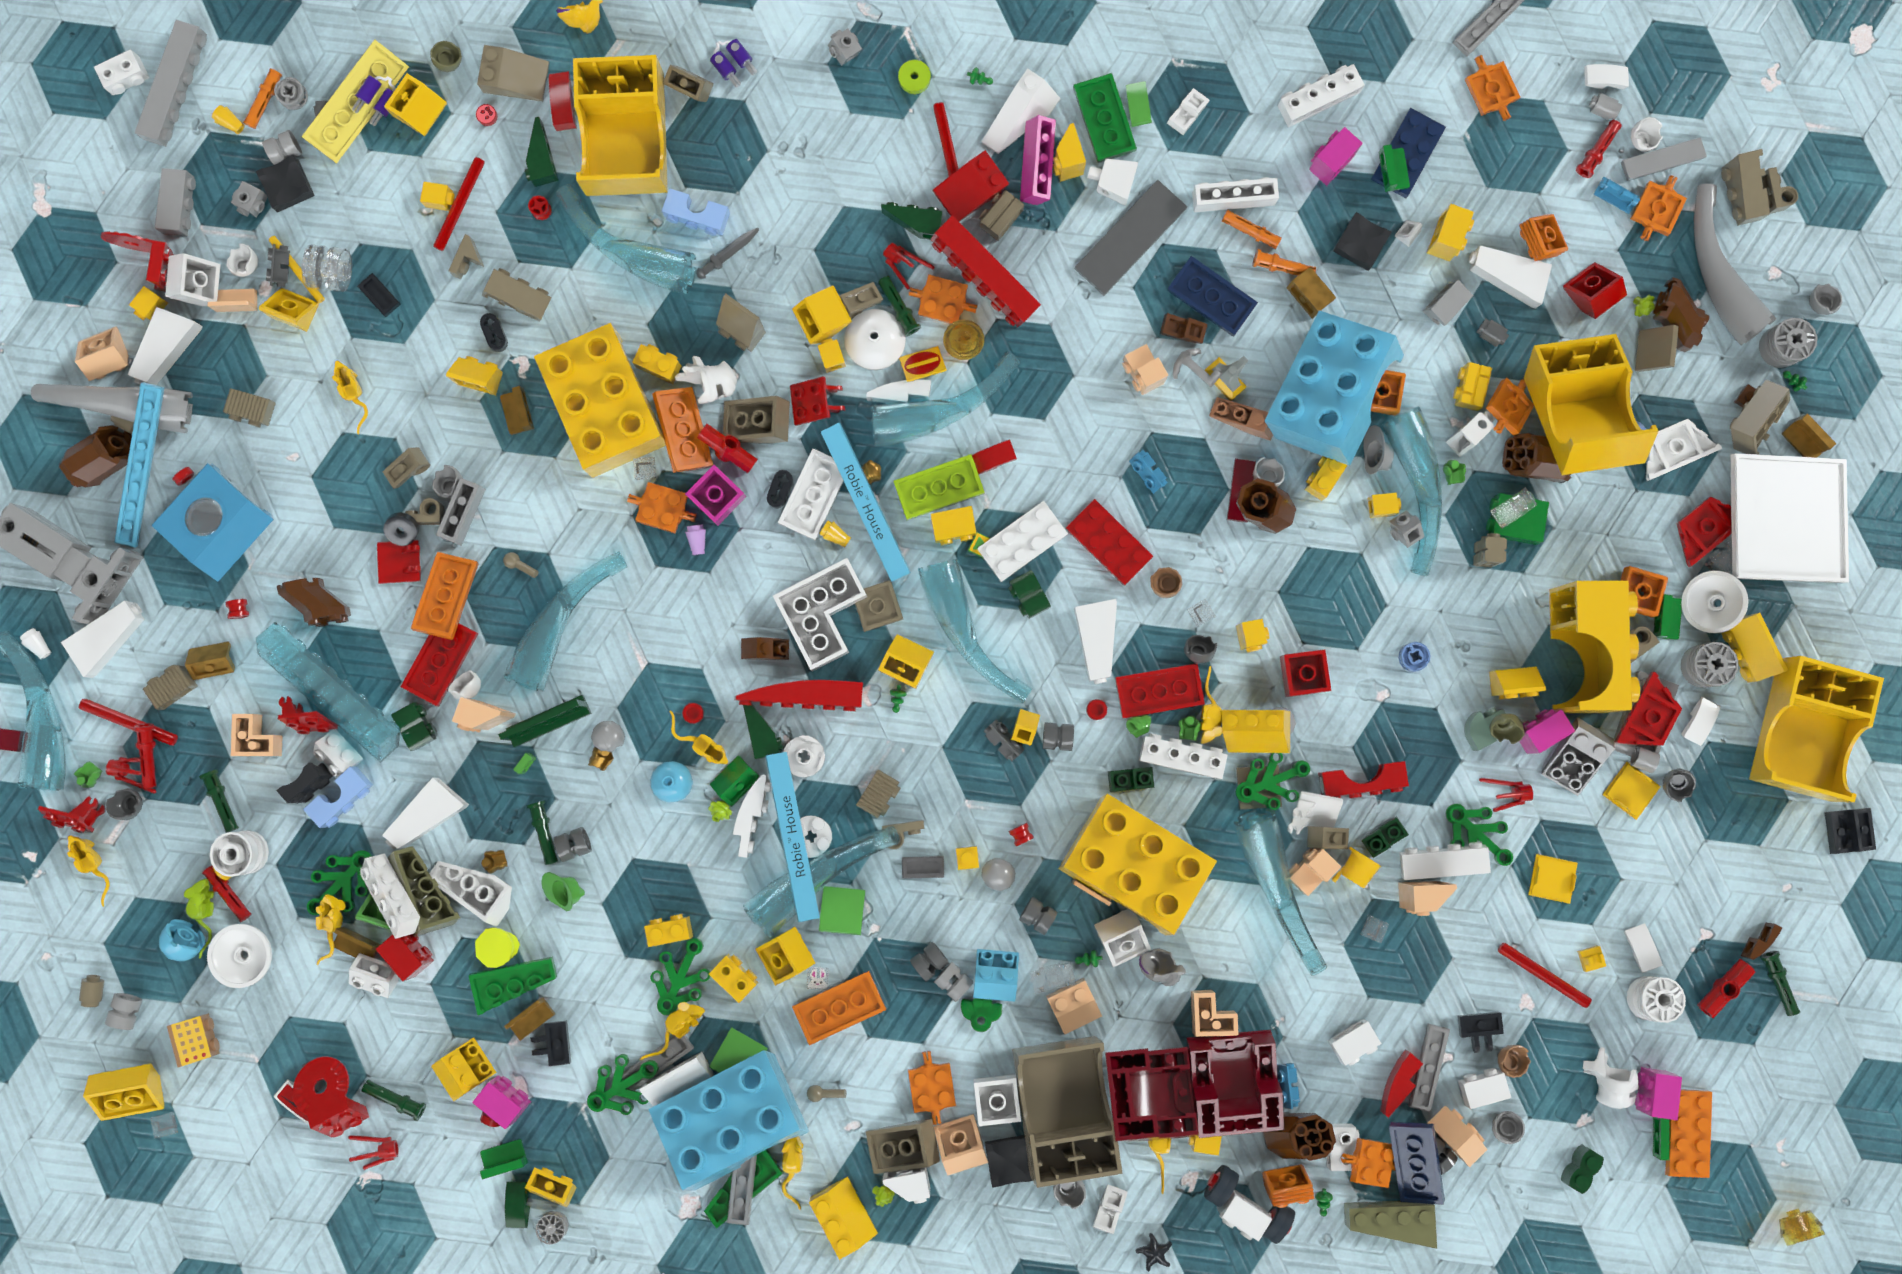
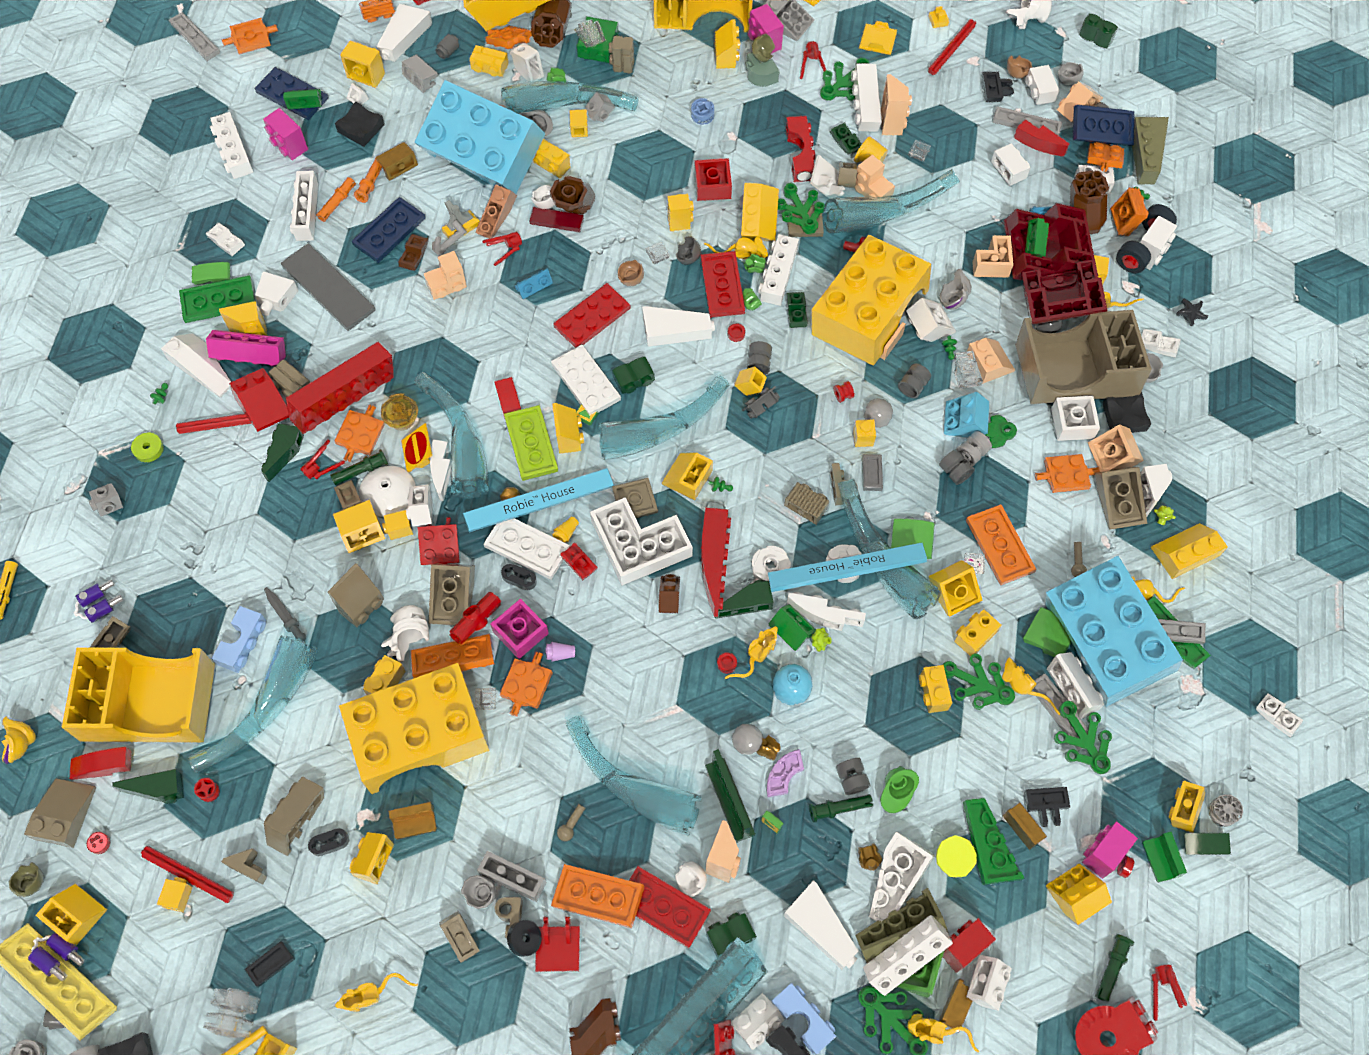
camera: 90 degrees left, 20 degrees down
none -> white brick [406,484,433,526]
none -> red plant [482,231,522,266]
none -> red hips [560,542,598,581]
none -> lavender tile [767,749,804,798]
none -> red arm [843,237,867,252]
none -> green panel [1025,218,1049,258]

